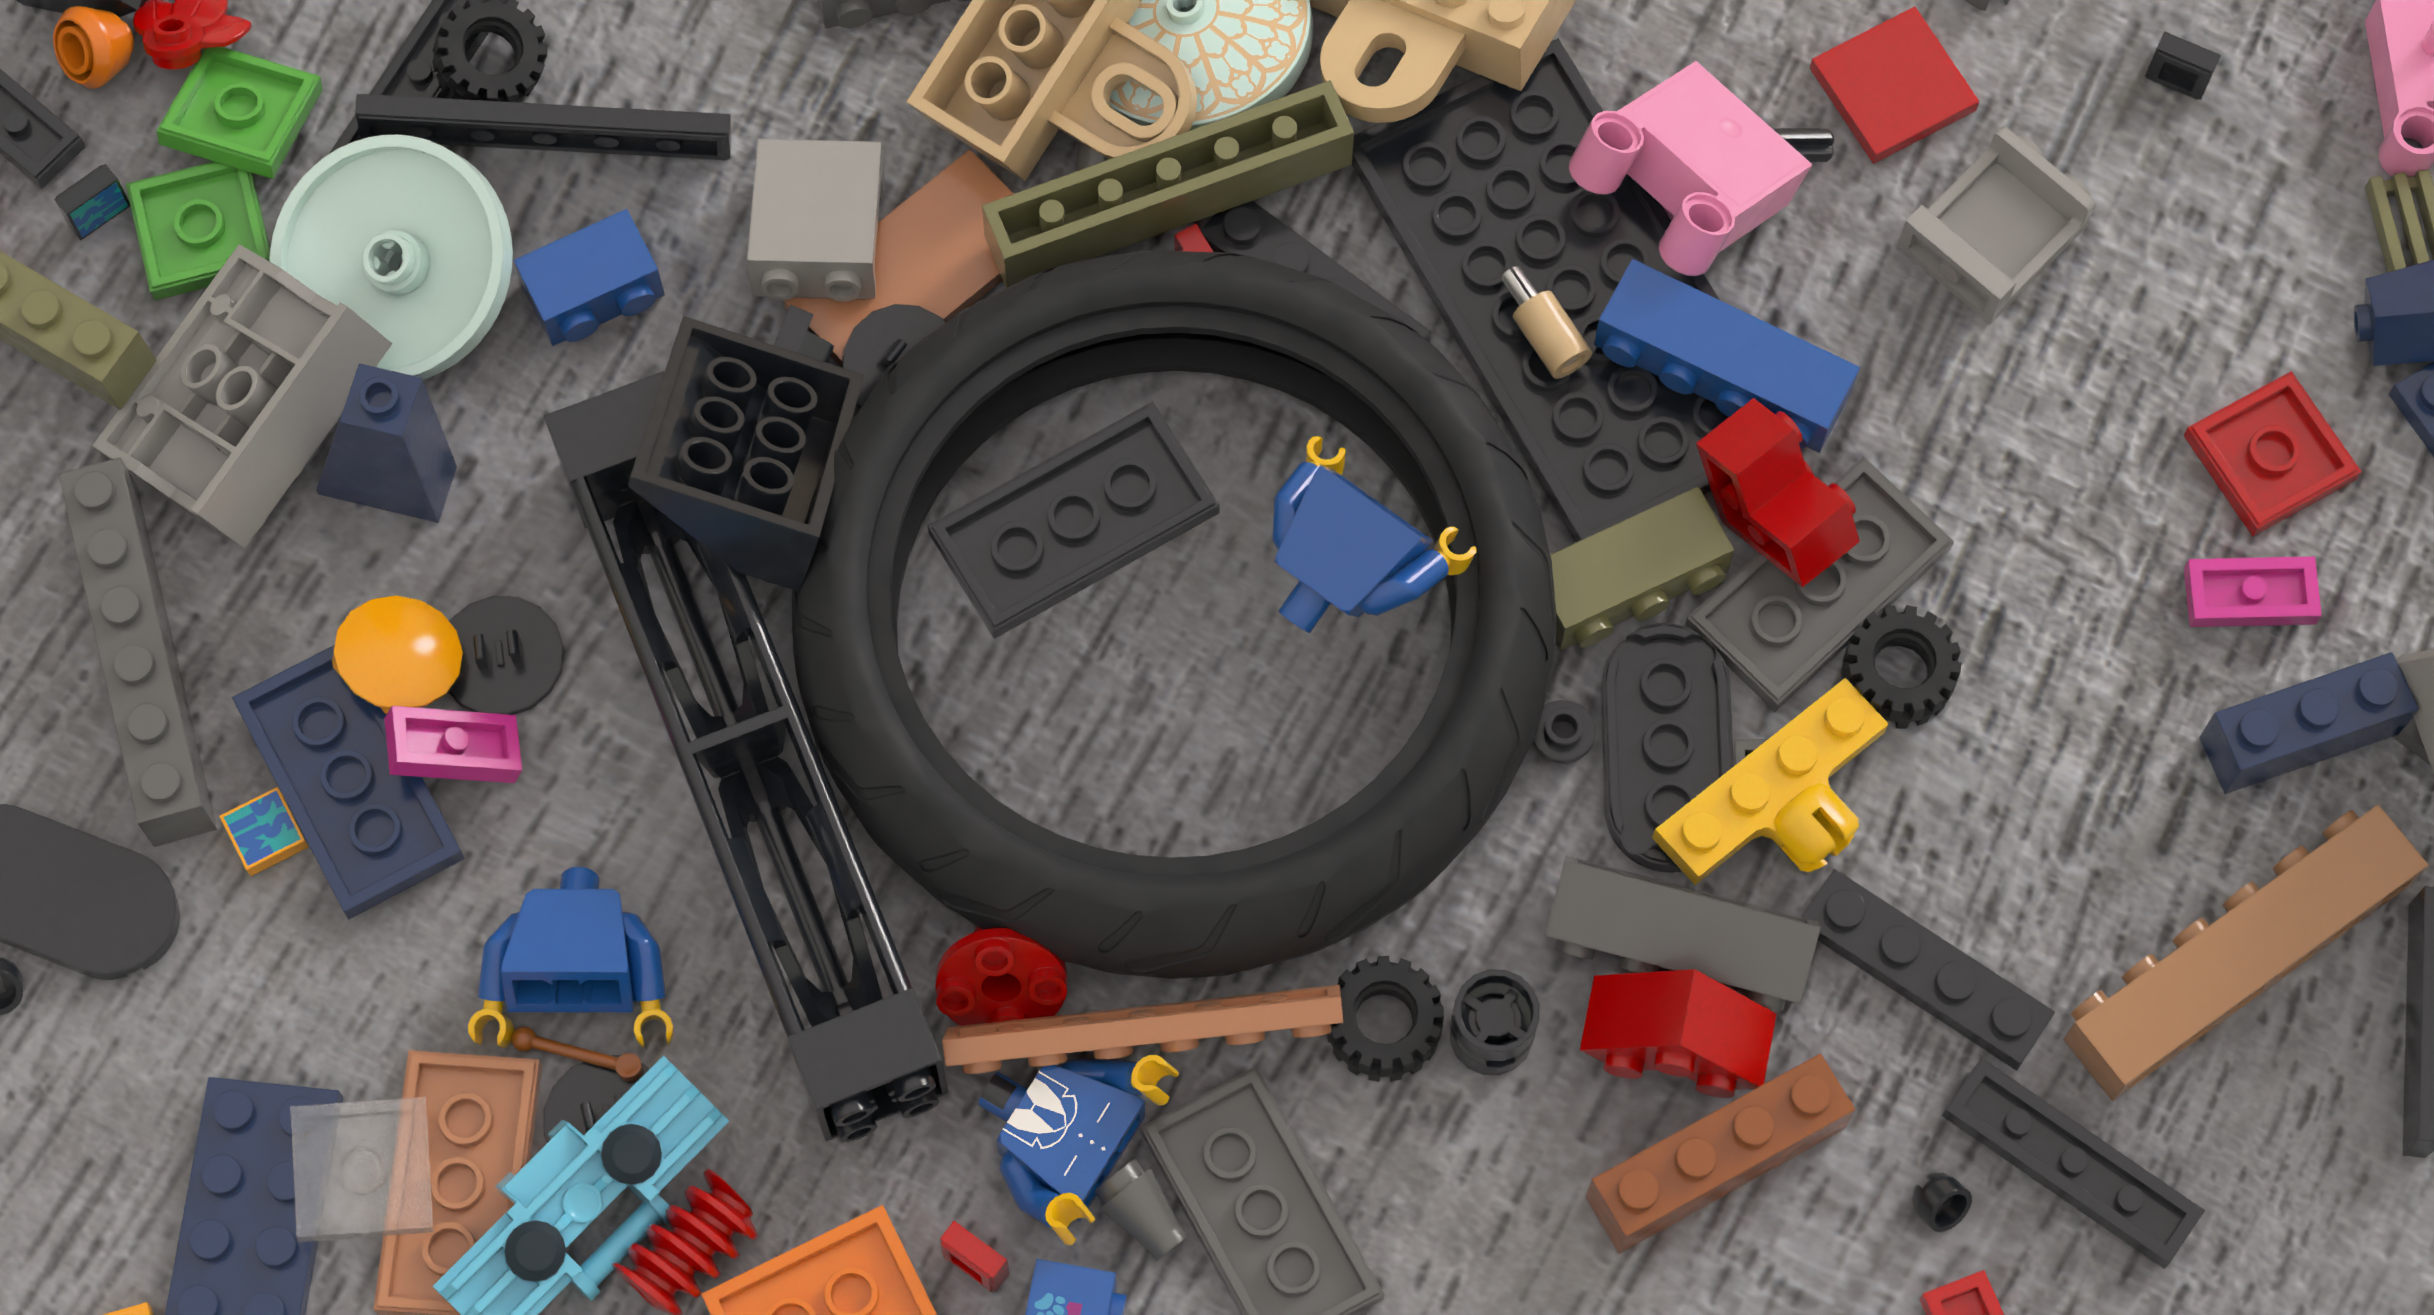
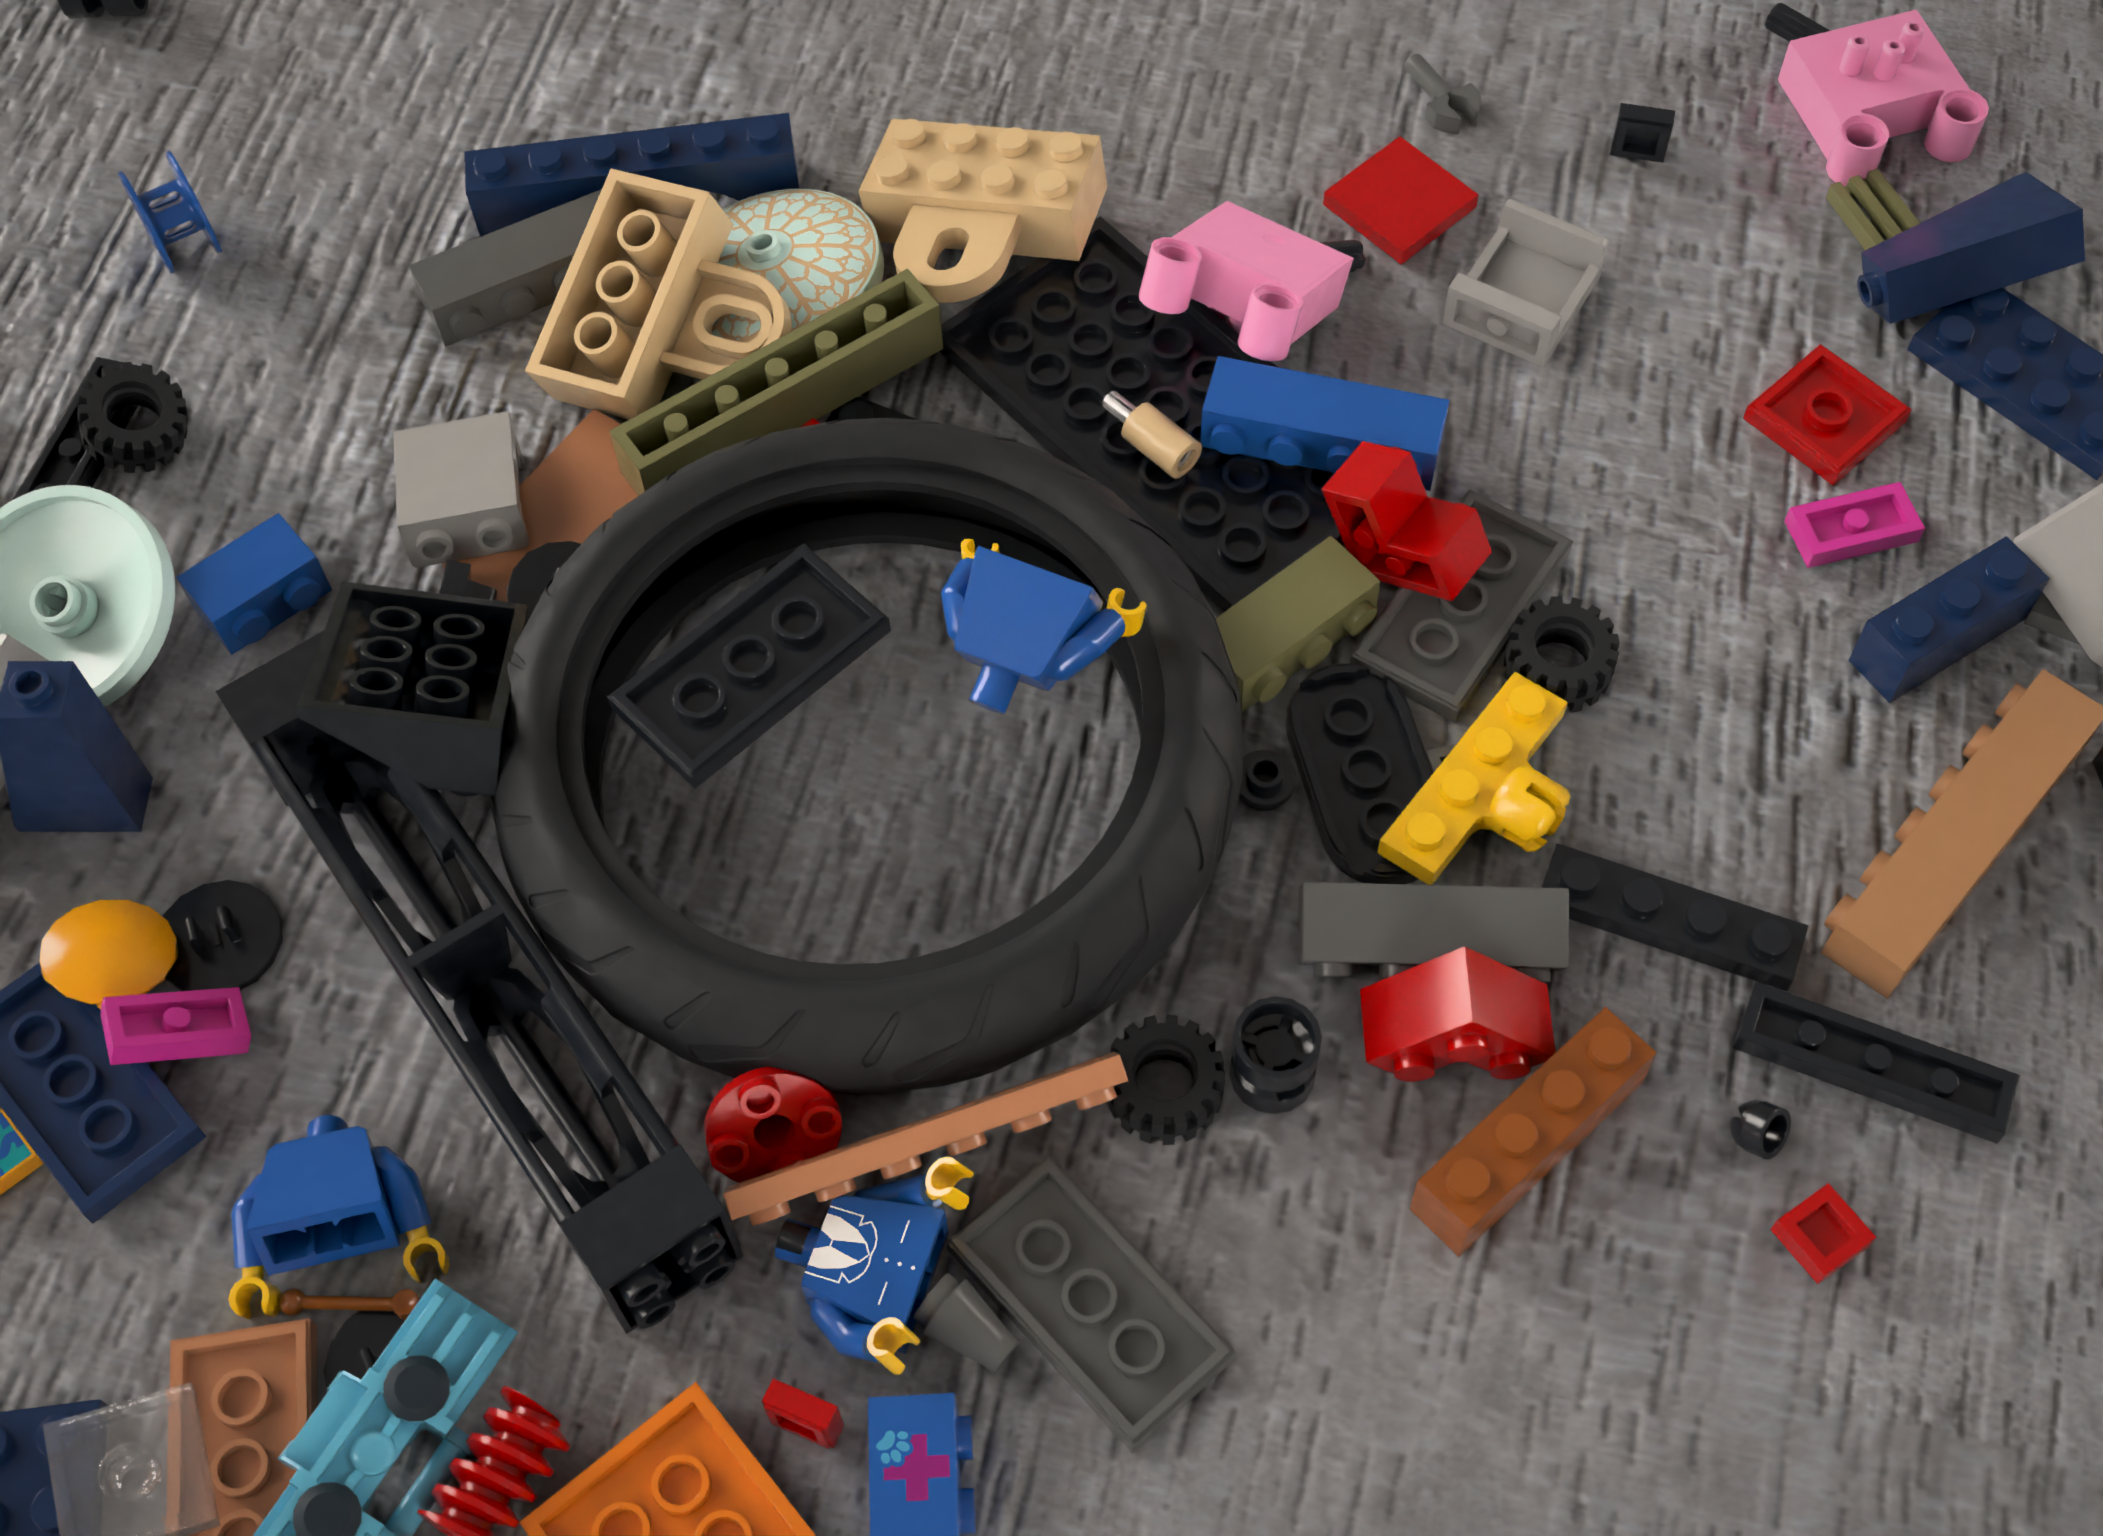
camera: 10 degrees left, 10 degrees down
black tile [355,94,732,160] -> none

